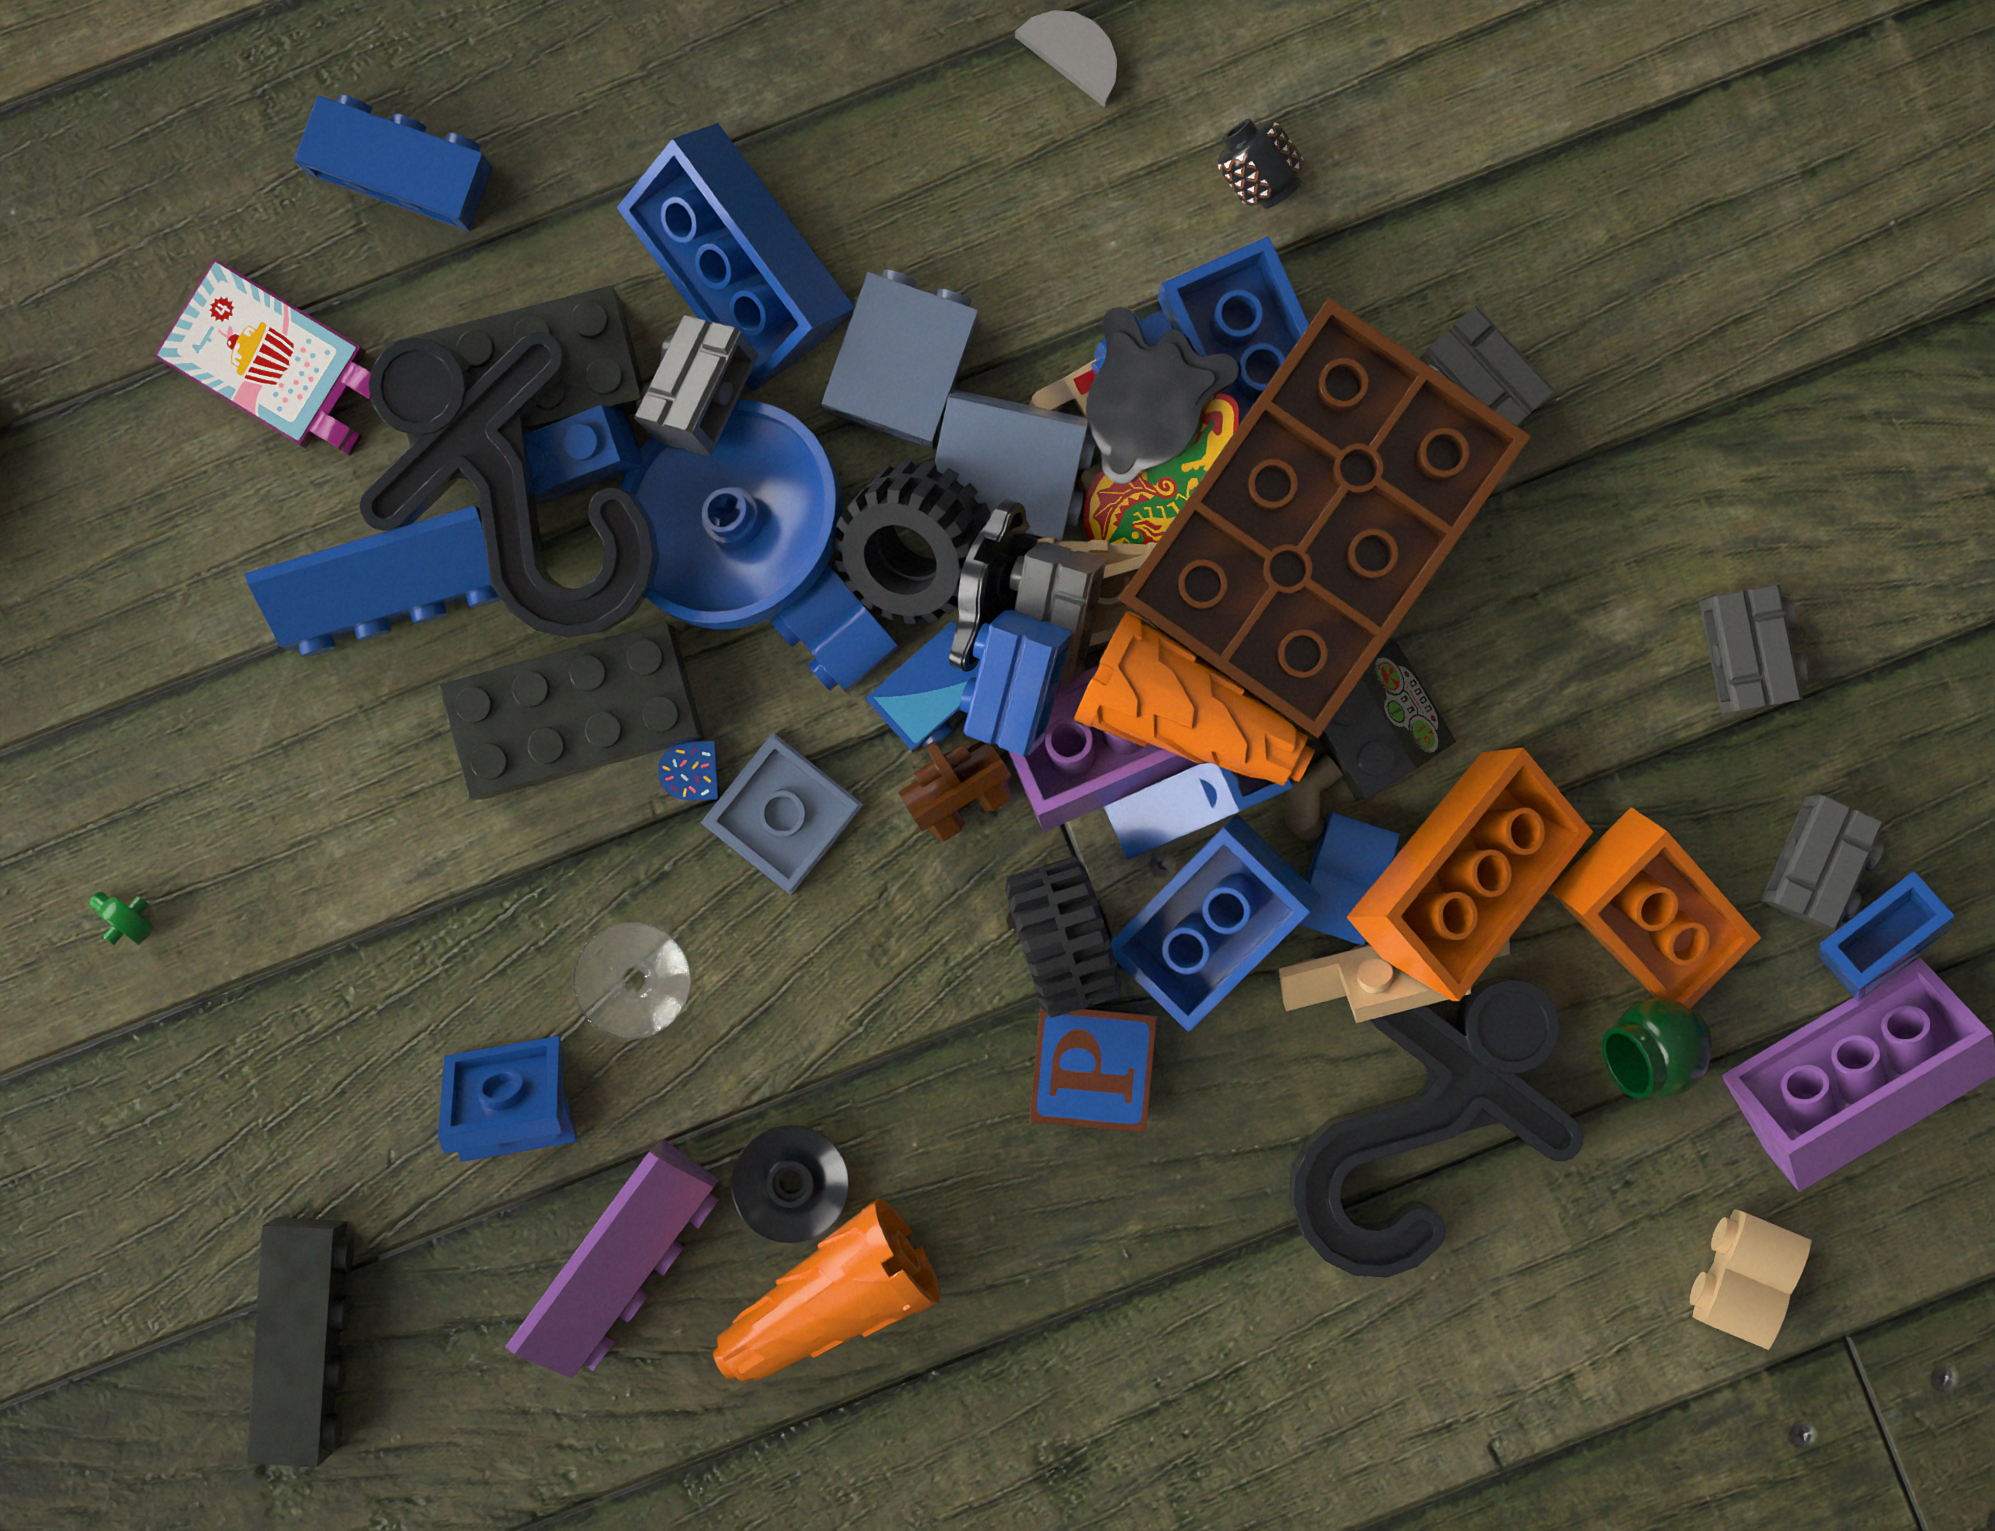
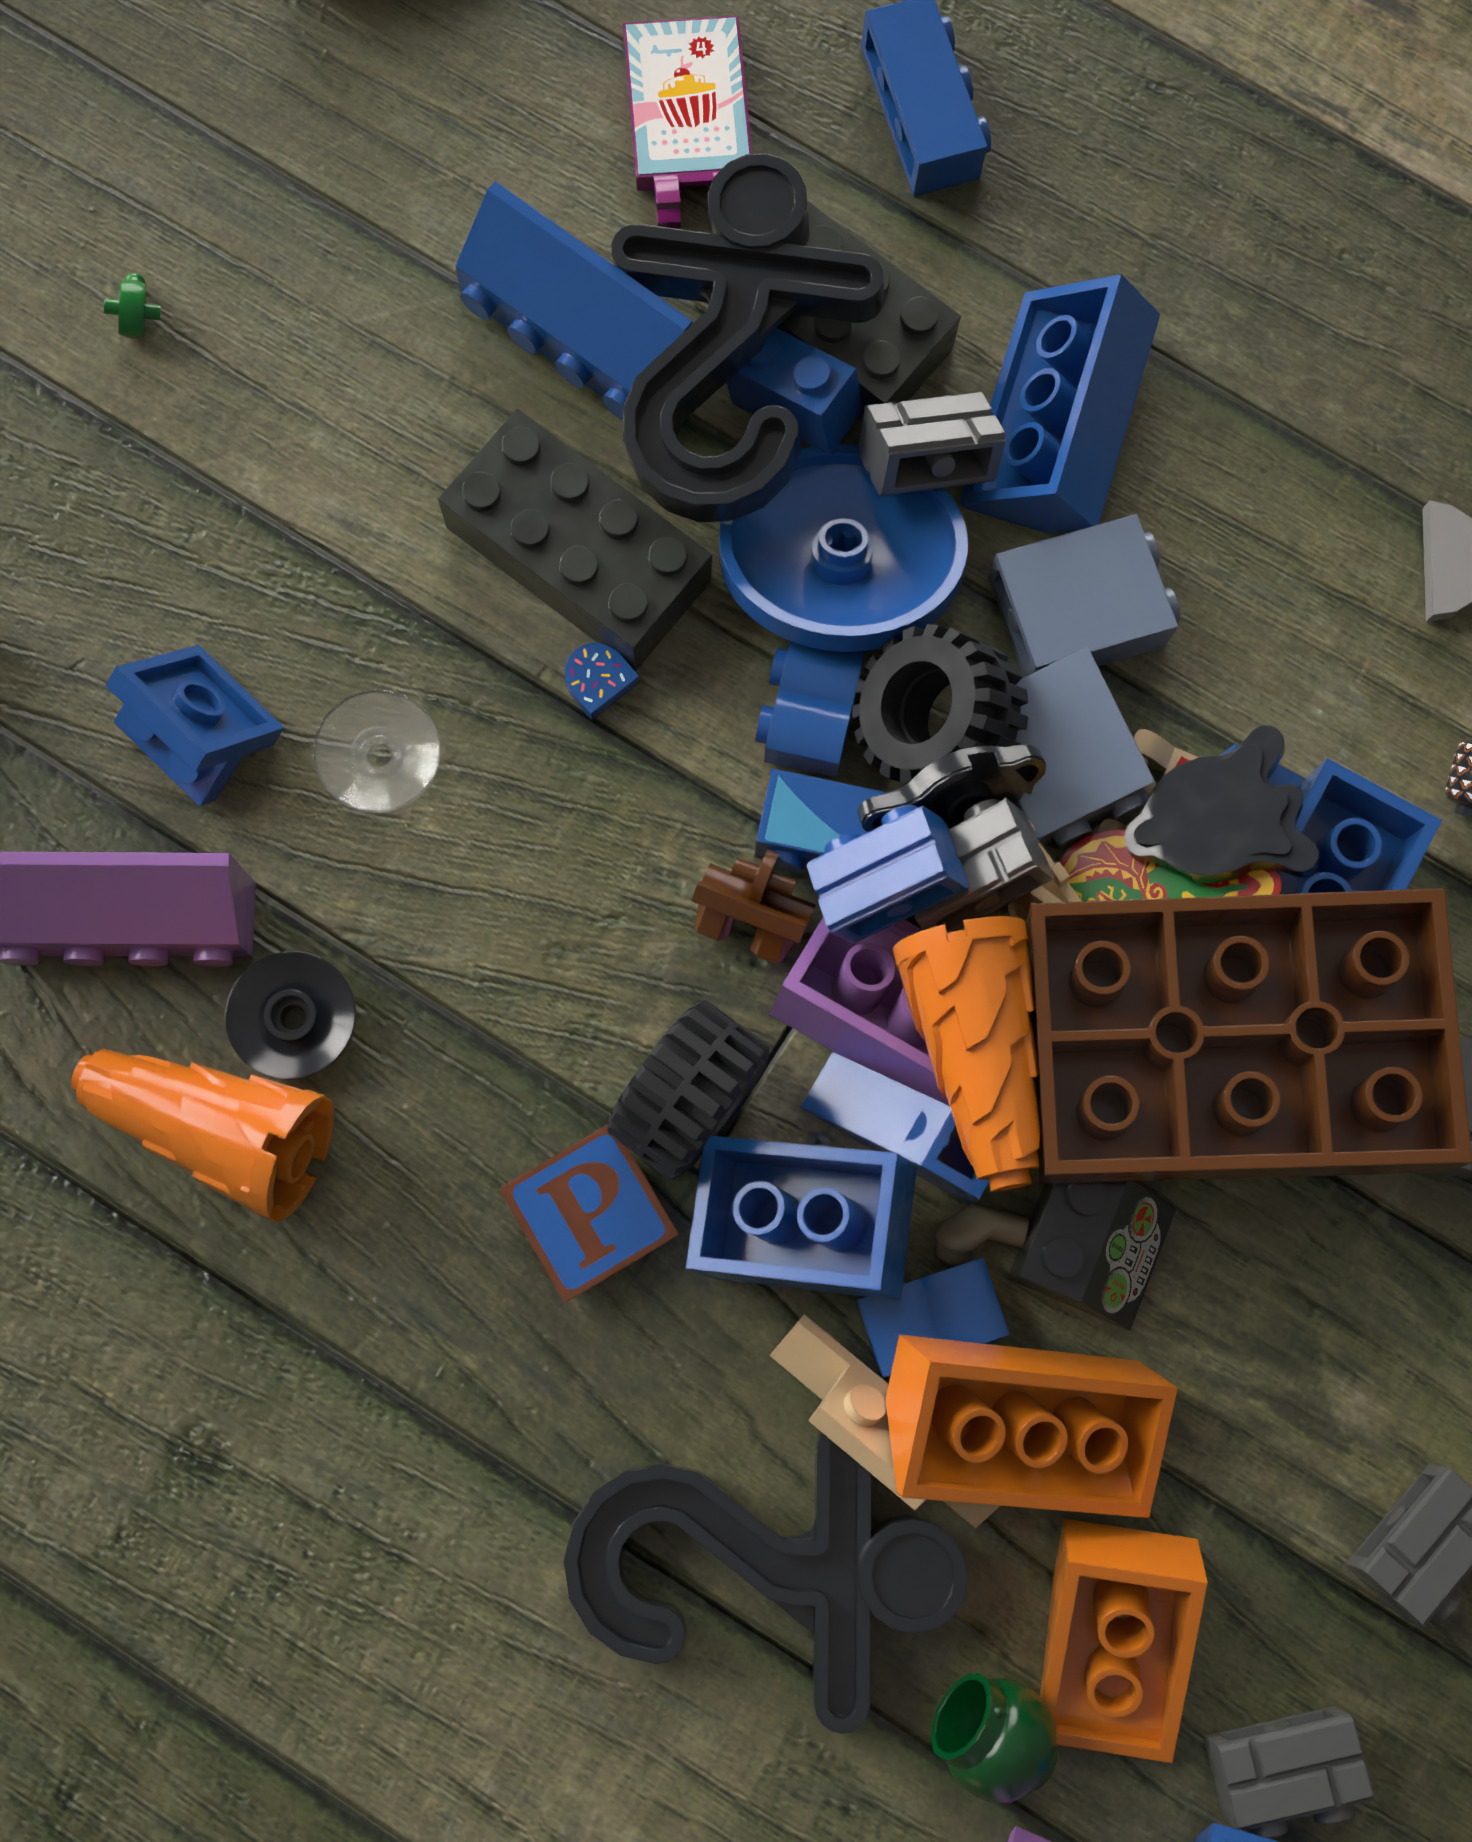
camera: 55 degrees right, 10 degrees down
sand blue tile [700,732,864,895] -> none

